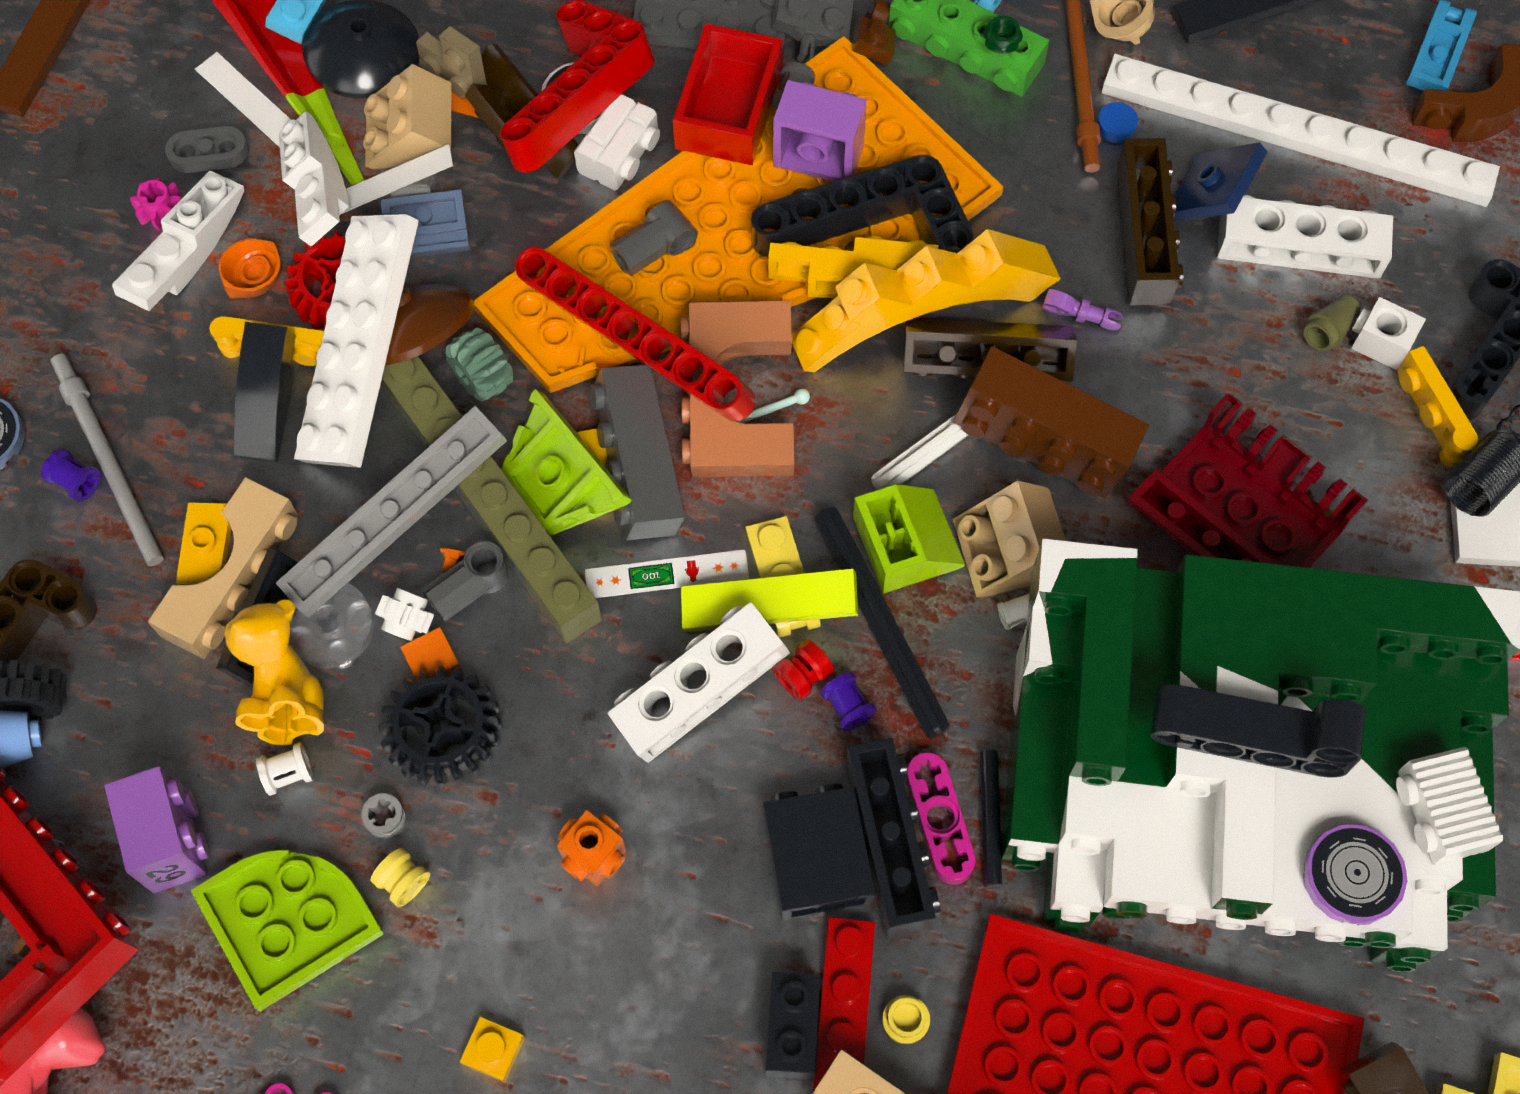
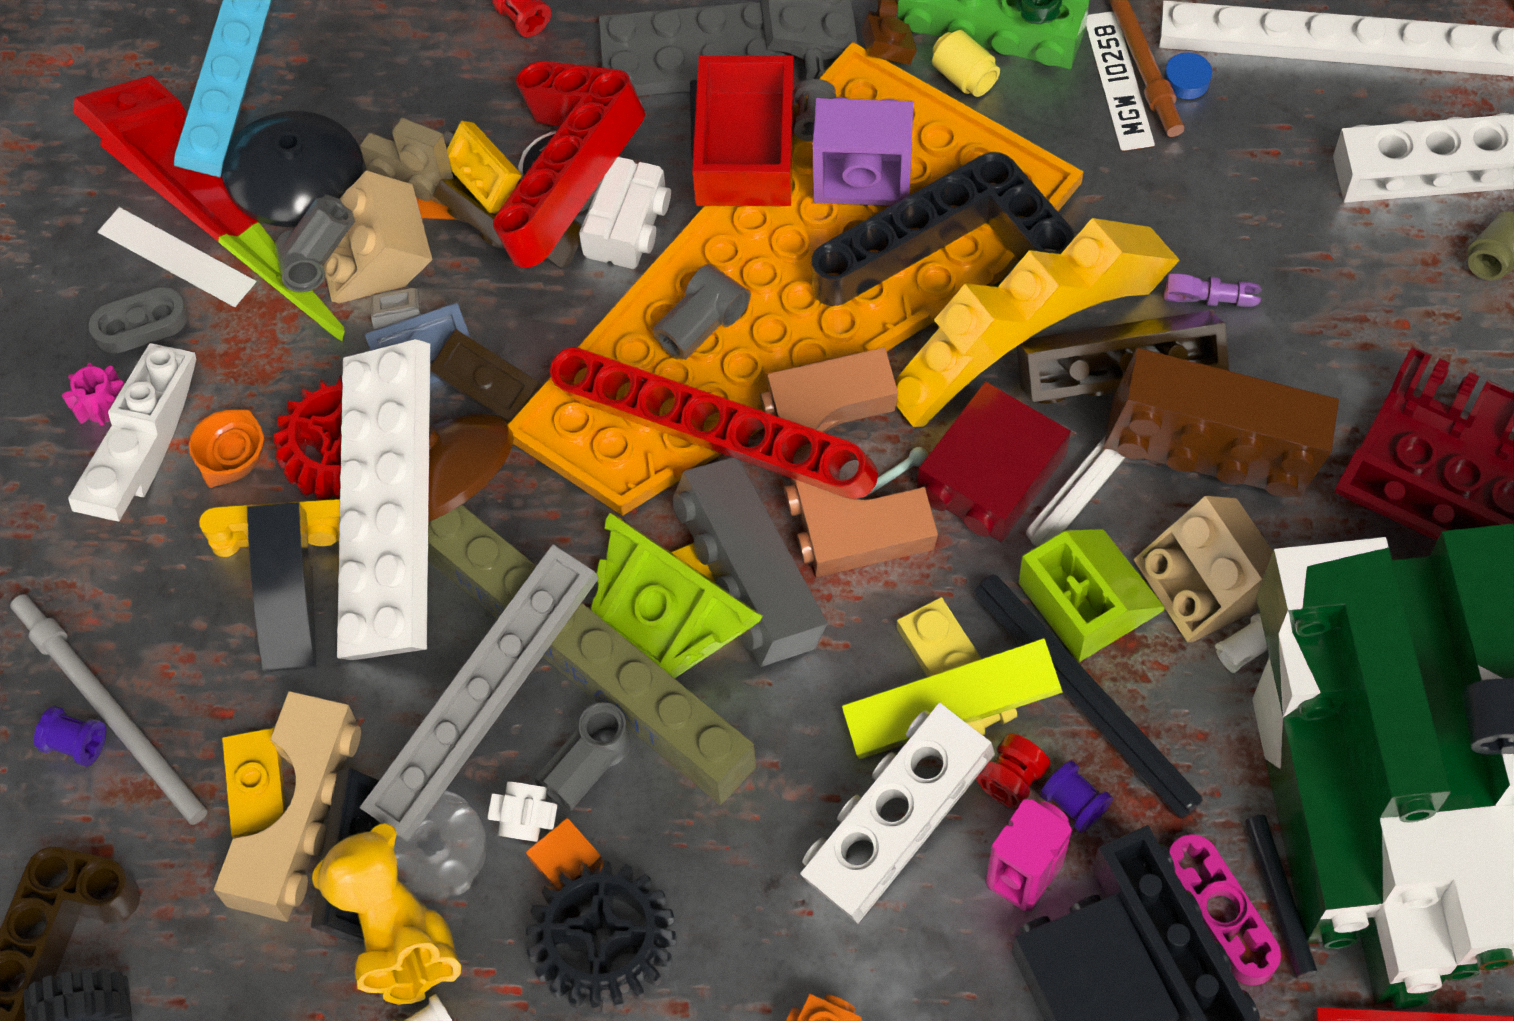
camera: 10 degrees left, 5 degrees down
white slope [279,111,349,246] -> none
white sticker [340,144,453,215] -> none
orange piece [440,548,466,573] -> none
sand green gear [445,327,513,401] -> none
white sticker [585,550,749,598] -> none
yellow slope [768,236,939,298] -> none
dark brown brick [1117,138,1184,305] -> none
dark blue plate [1174,142,1267,222] -> none
none -> dark grey piece [275,194,355,292]
none -> dark brown plate [430,329,539,423]
none -> yellow plate [447,120,522,214]
none -> dark red brick [917,381,1071,543]
none -> light yellow brick [932,30,1000,97]
none -> dark pink brick [986,799,1072,912]
none -> white sticker [1086,11,1155,151]

